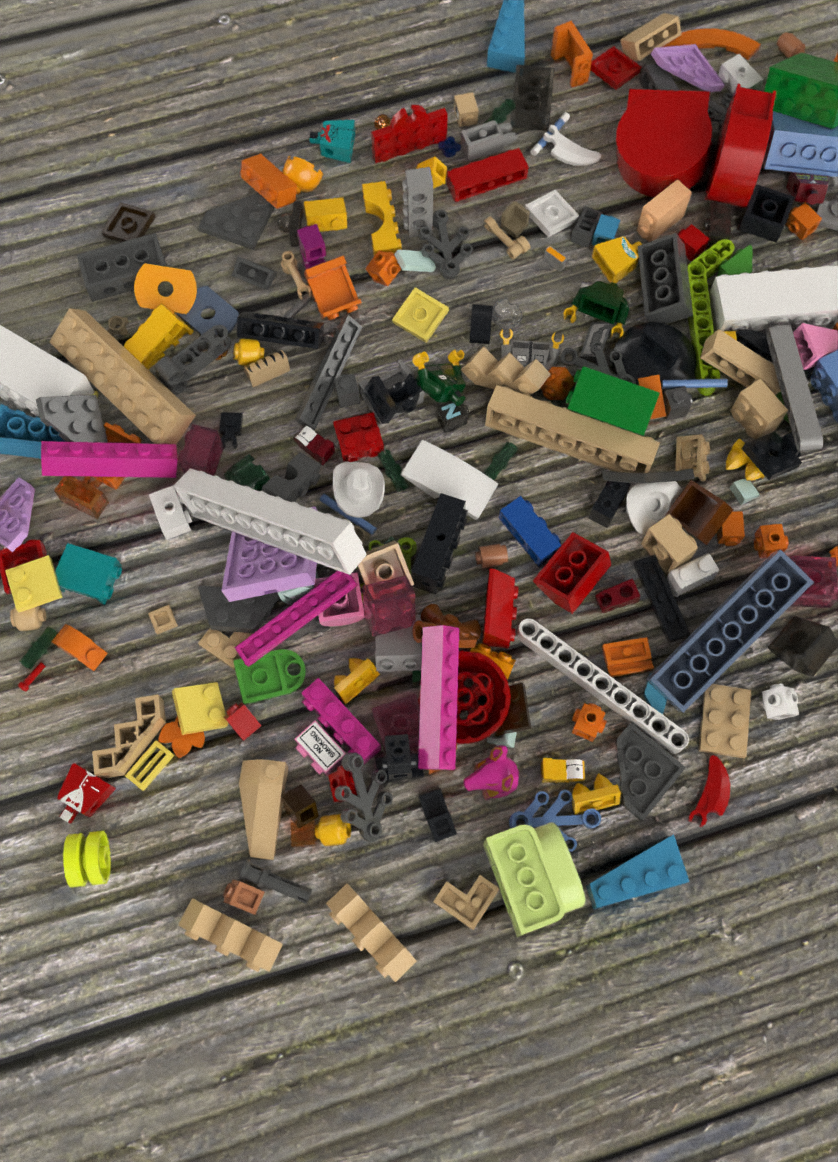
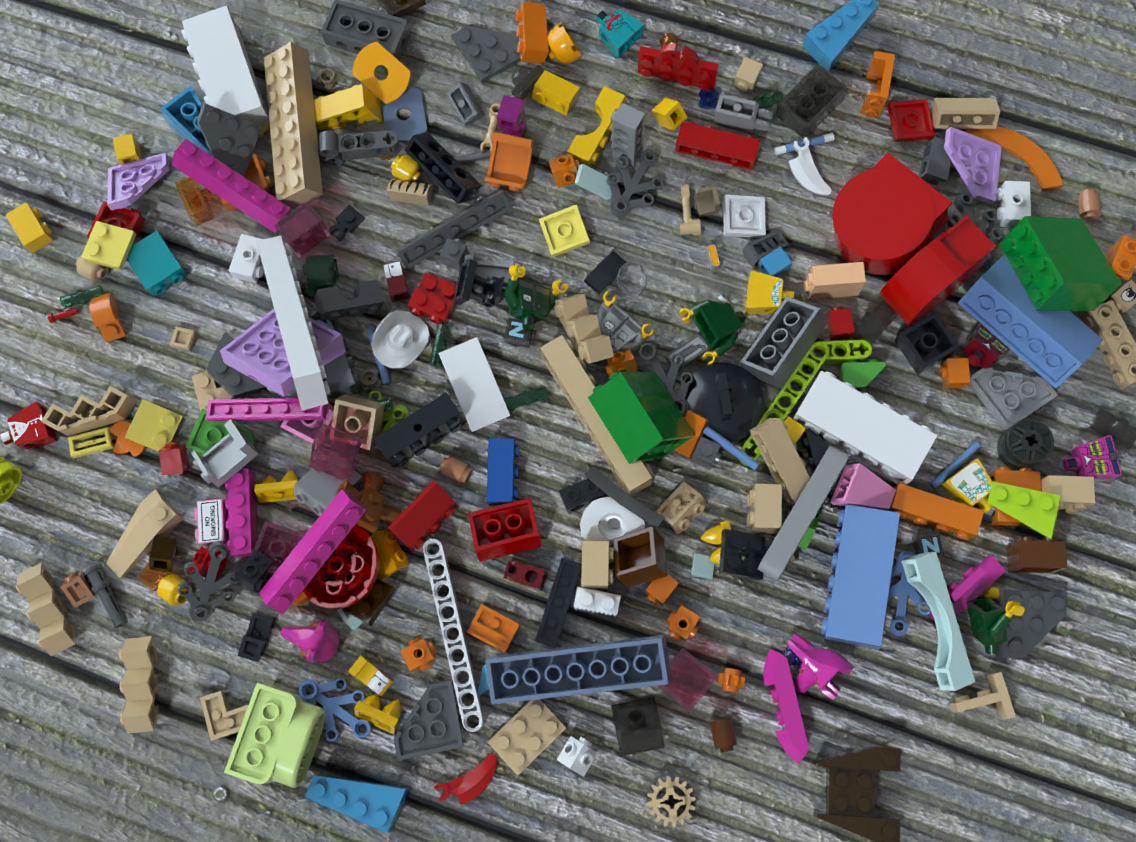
camera: 45 degrees right, 5 degrees up
none -> light grey panel [191,419,258,488]

